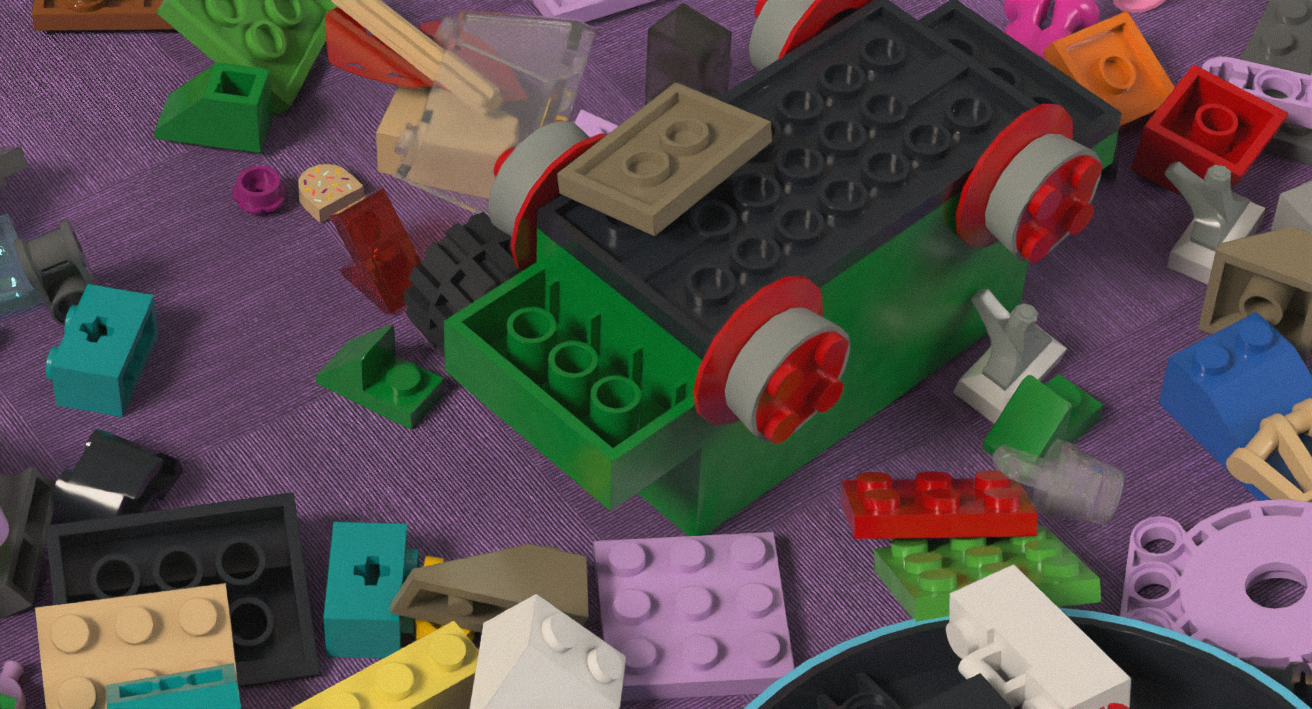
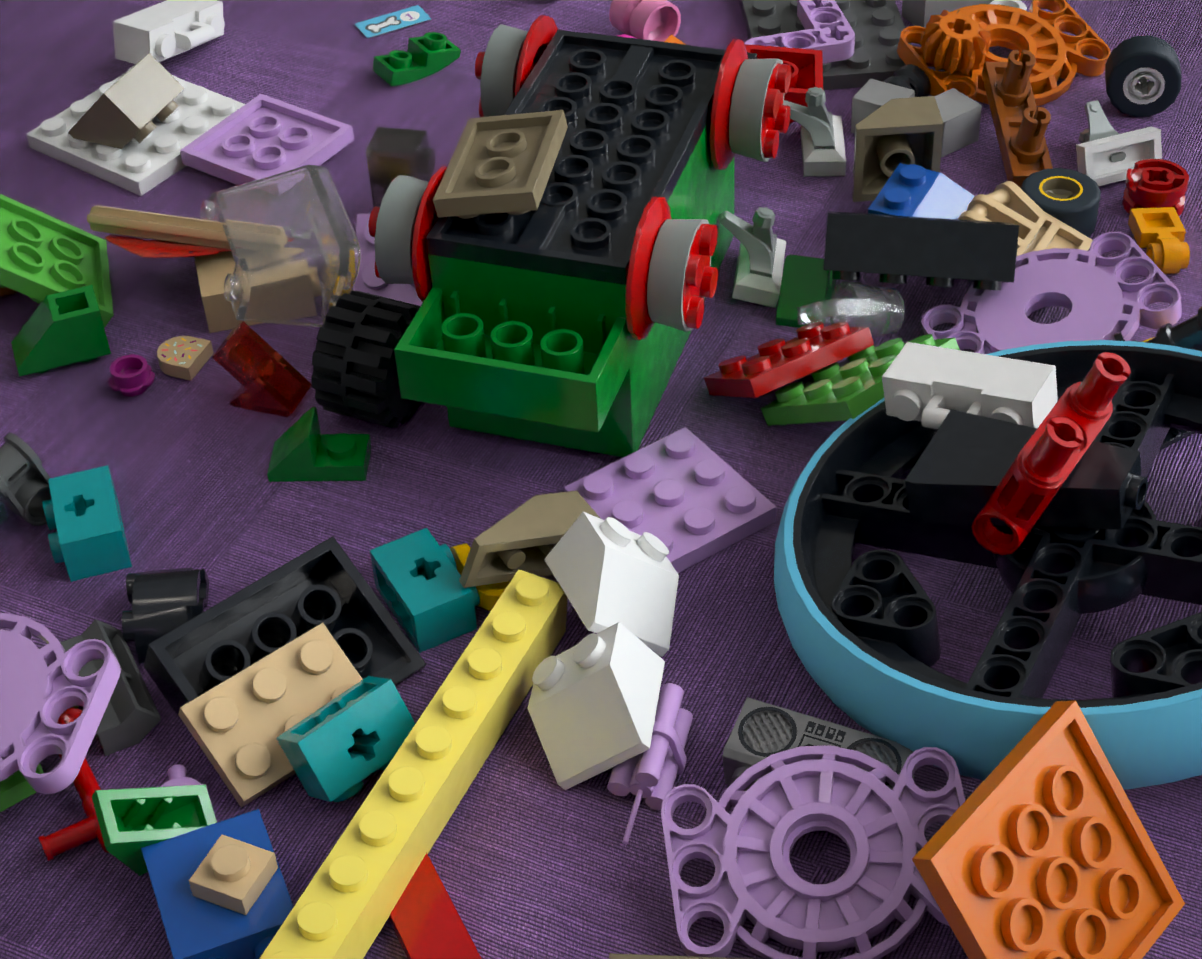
camera: 25 degrees left, 5 degrees down
none -> black slope [823,211,1019,290]

